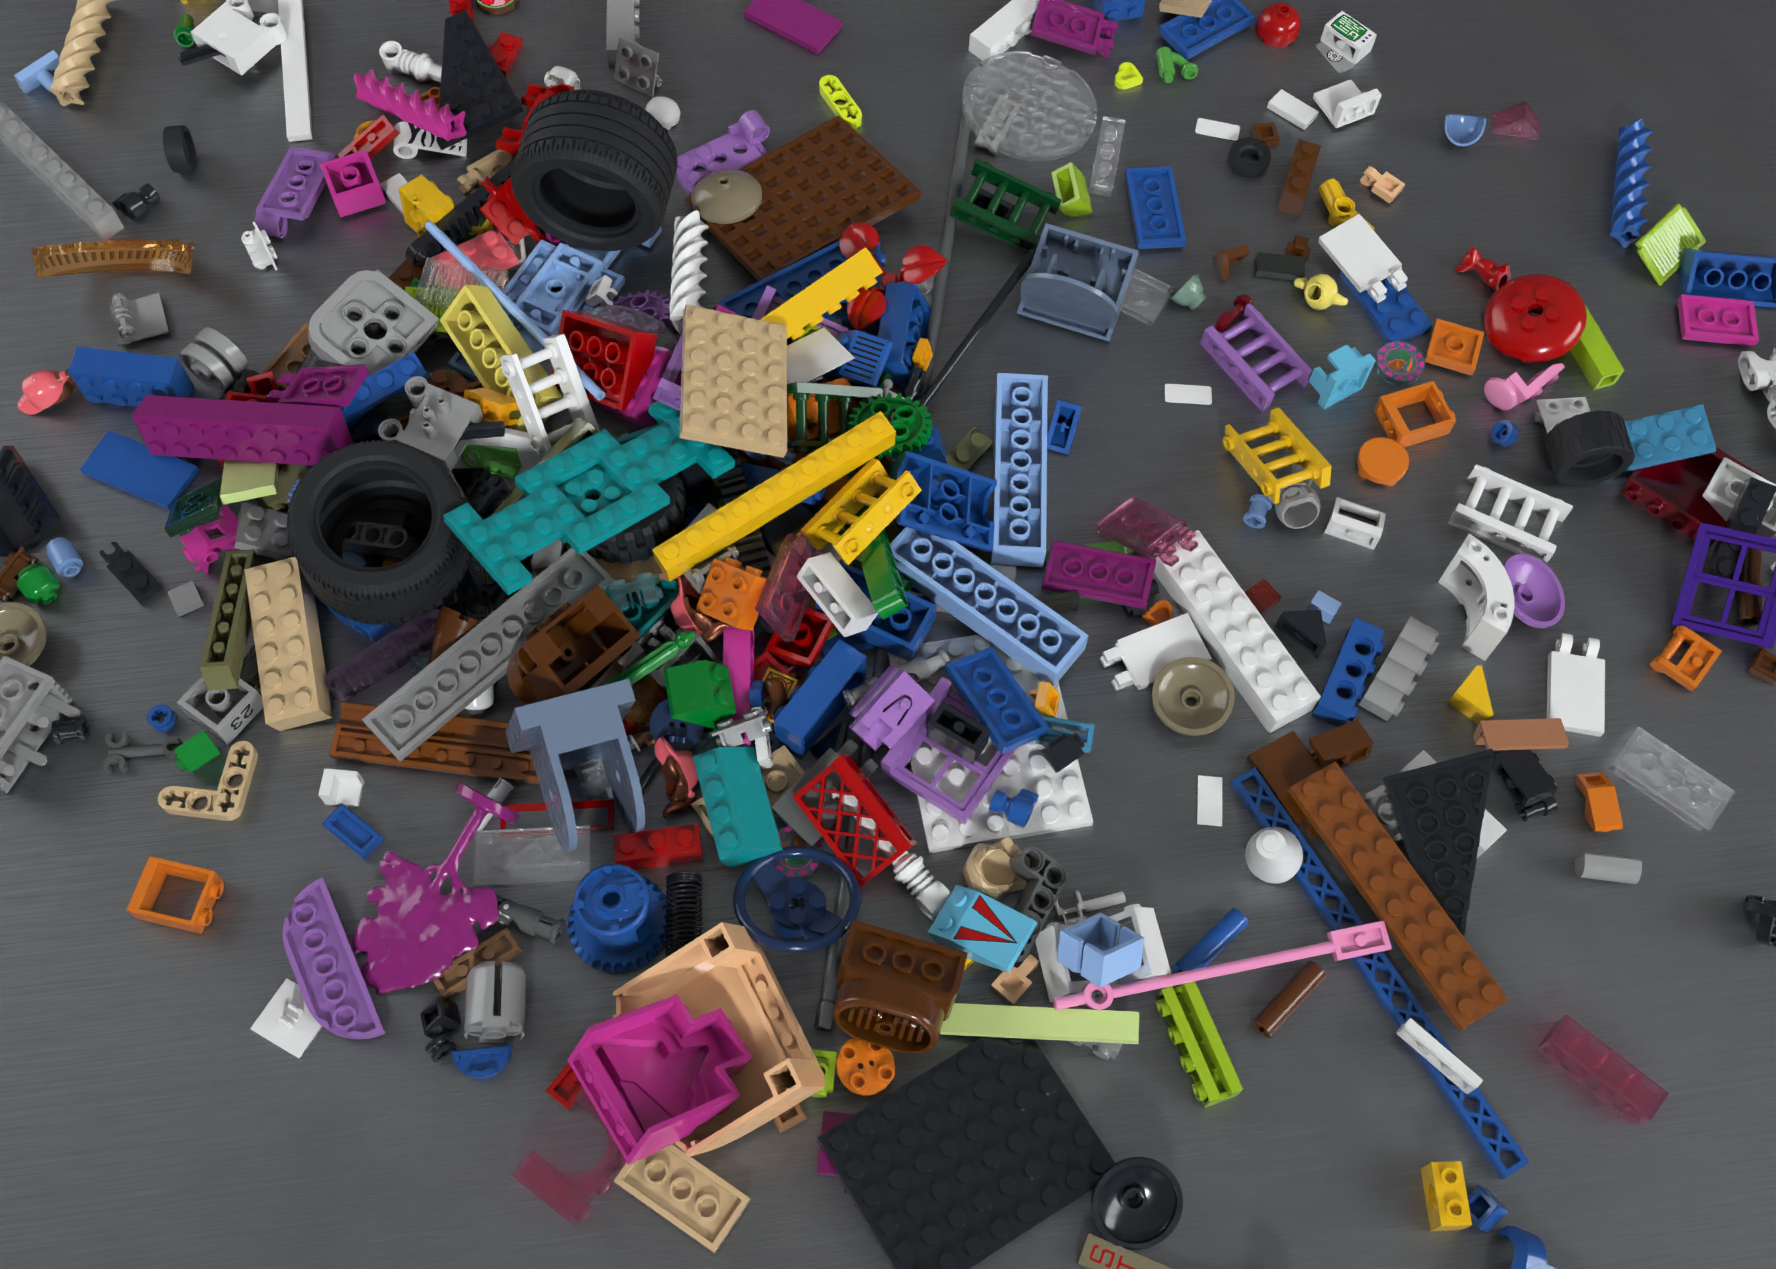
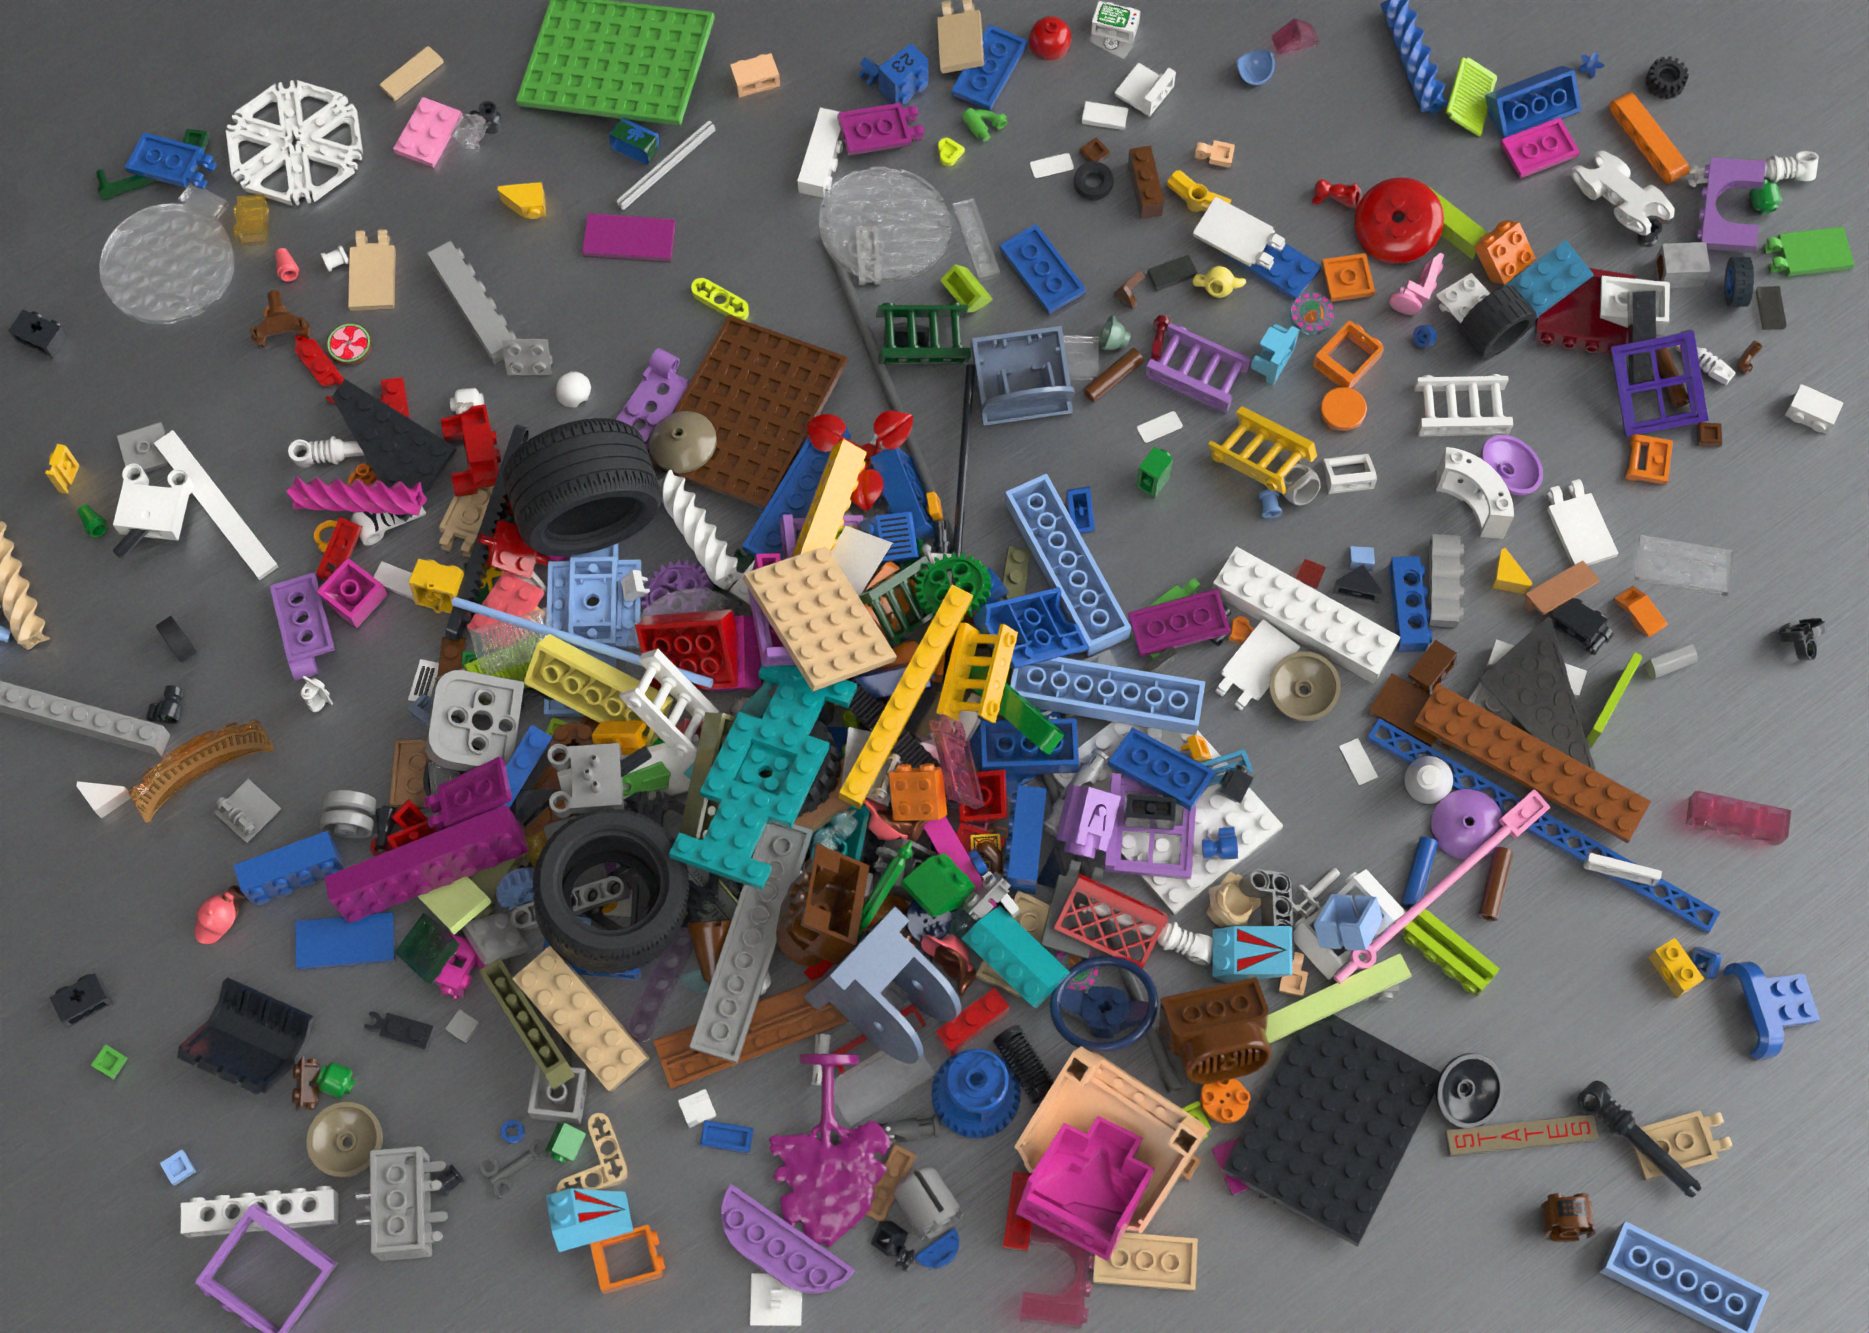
camera: 25 degrees left, 5 degrees up
medium blue brick [46,537,83,577] -> none
white brick [796,552,878,637] -> none
clear pink tile [1096,496,1198,567] -> none
reddish brown piece [1285,235,1311,262] -> none
none -> white slope [76,781,131,819]
none -> medium azure slope [546,1189,633,1252]
none -> reddish brown piece [1082,348,1144,403]
none -> green brick [1136,447,1173,498]
none -> medium lavender dish [1431,789,1503,861]
none -> orange brick [1474,220,1536,285]
none -> lime tile [1586,652,1643,748]

